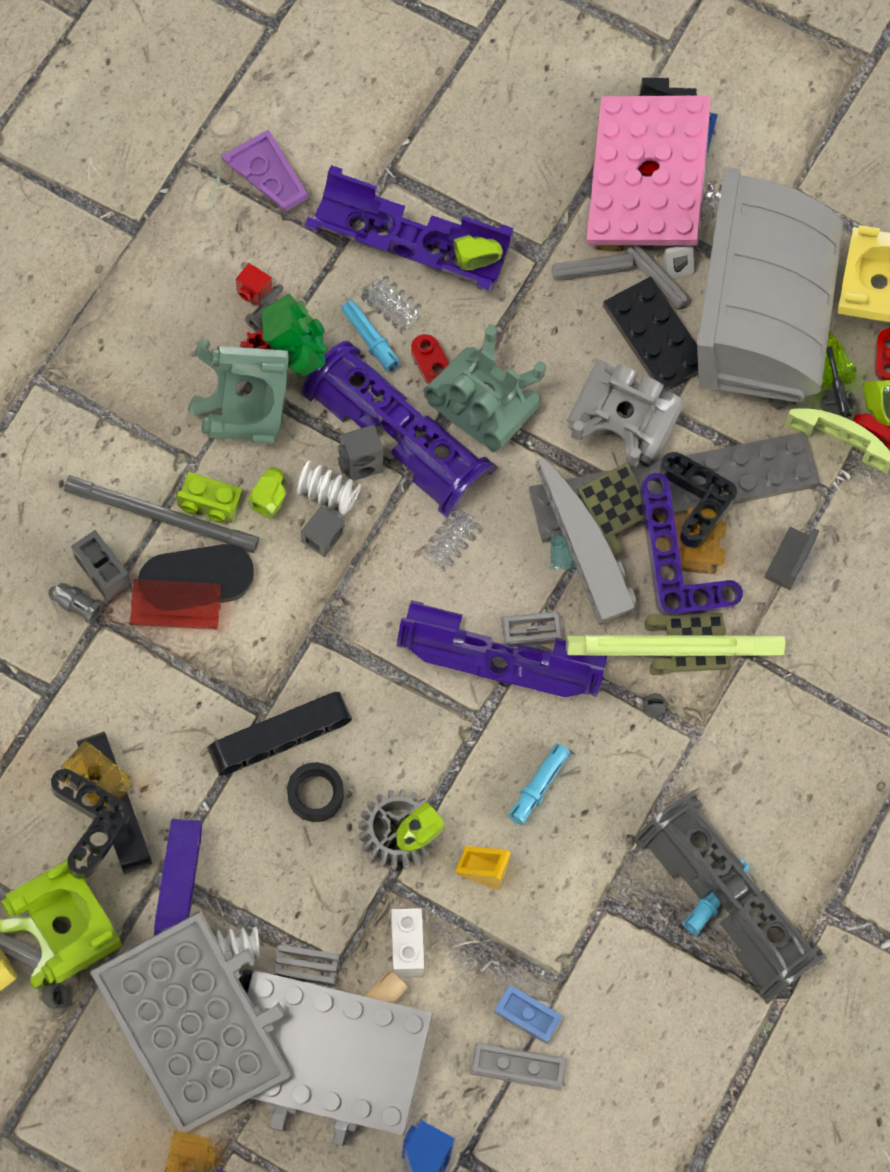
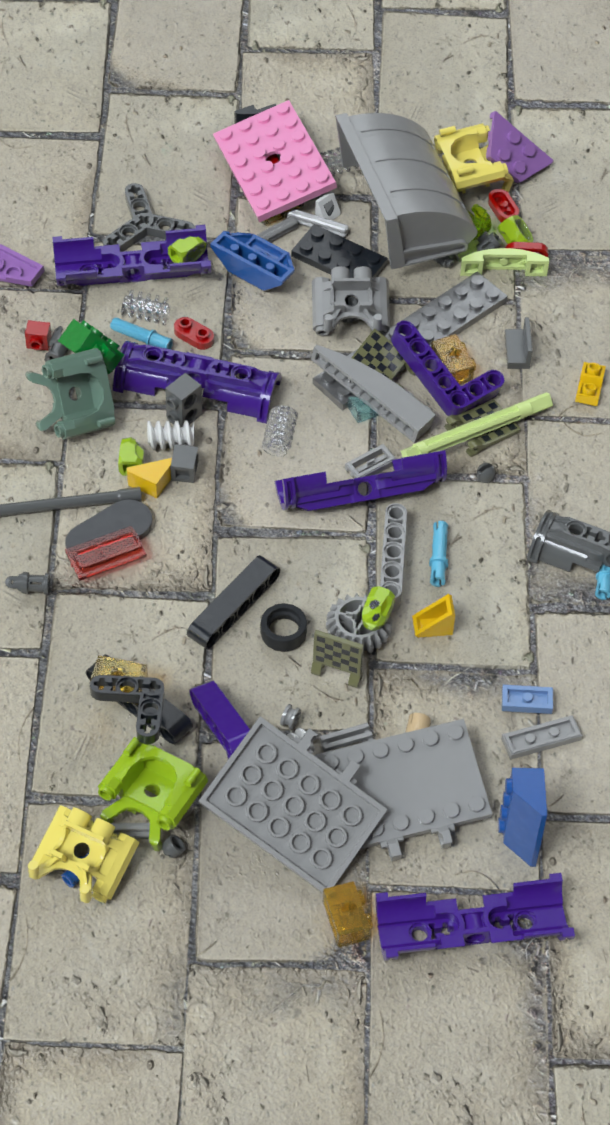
camera: 25 degrees left, 15 degrees down
dark grey brick [71,530,131,602] -> none
lime bracket [176,472,243,523] -> none
white brick [391,908,424,977] -> none
sand green piece [423,325,546,452] -> none
black beam [661,452,737,548] -> none
black piece [826,346,850,414] -> none
none -> dark grey piece [103,183,195,252]
none -> yellow slope [126,458,172,498]
none -> blue wedge [210,231,295,291]
none -> light grey bush [280,704,301,730]
none -> olive flag [311,630,364,688]
none -> light grey beam [380,503,407,612]
none -> yellow slope [575,362,606,406]

